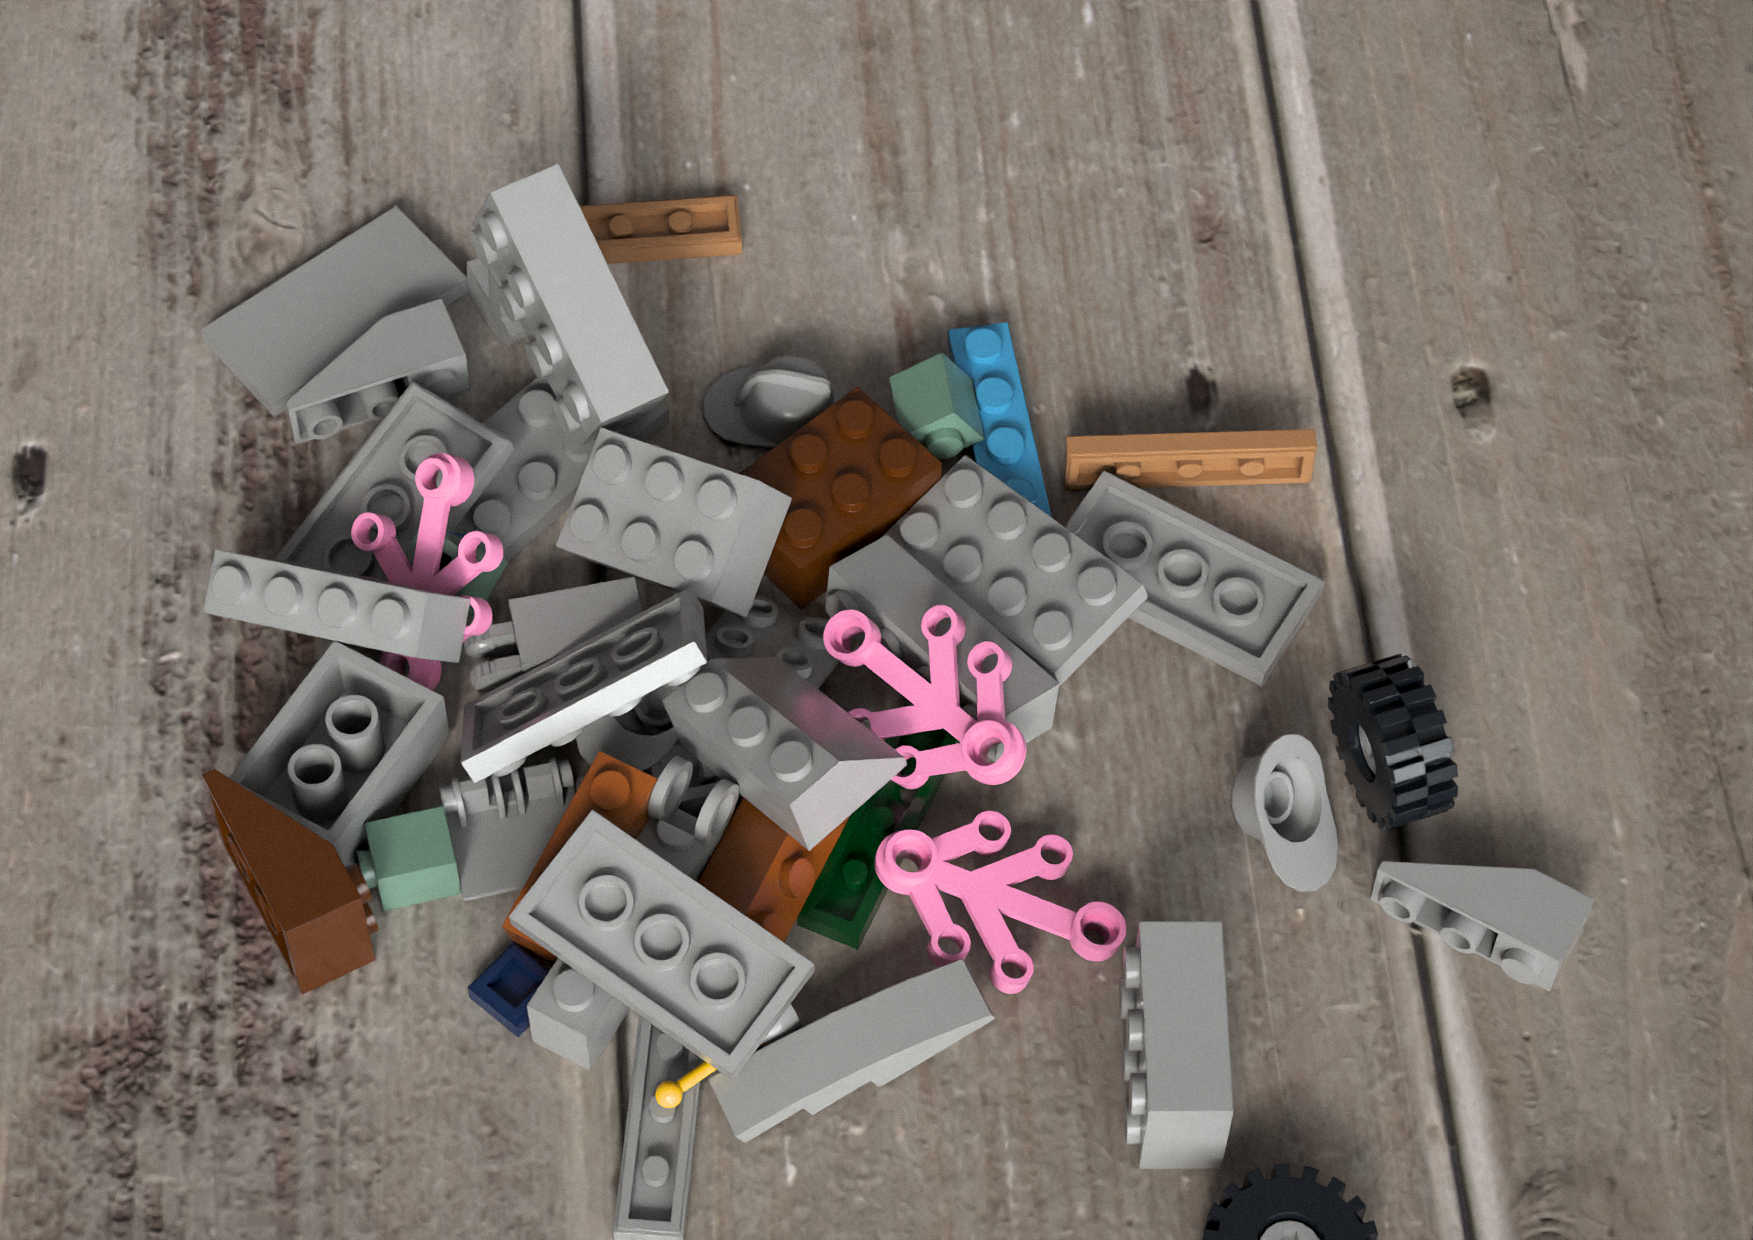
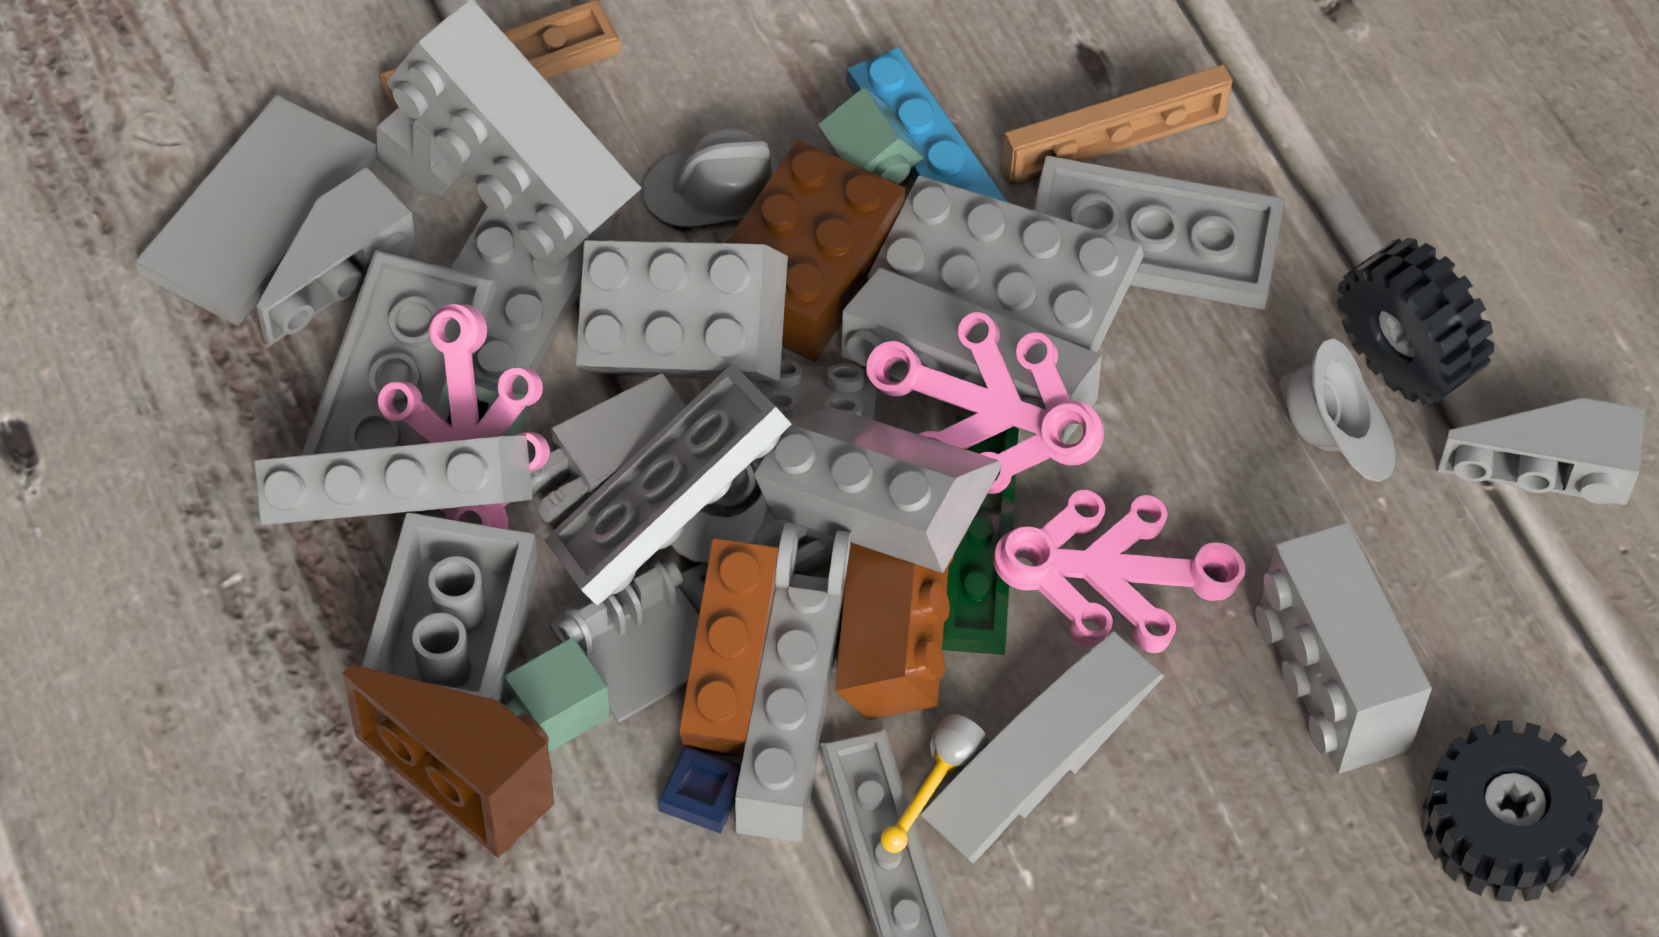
camera: 20 degrees left, 0 degrees up
light grey plate [509,810,815,1081] -> none

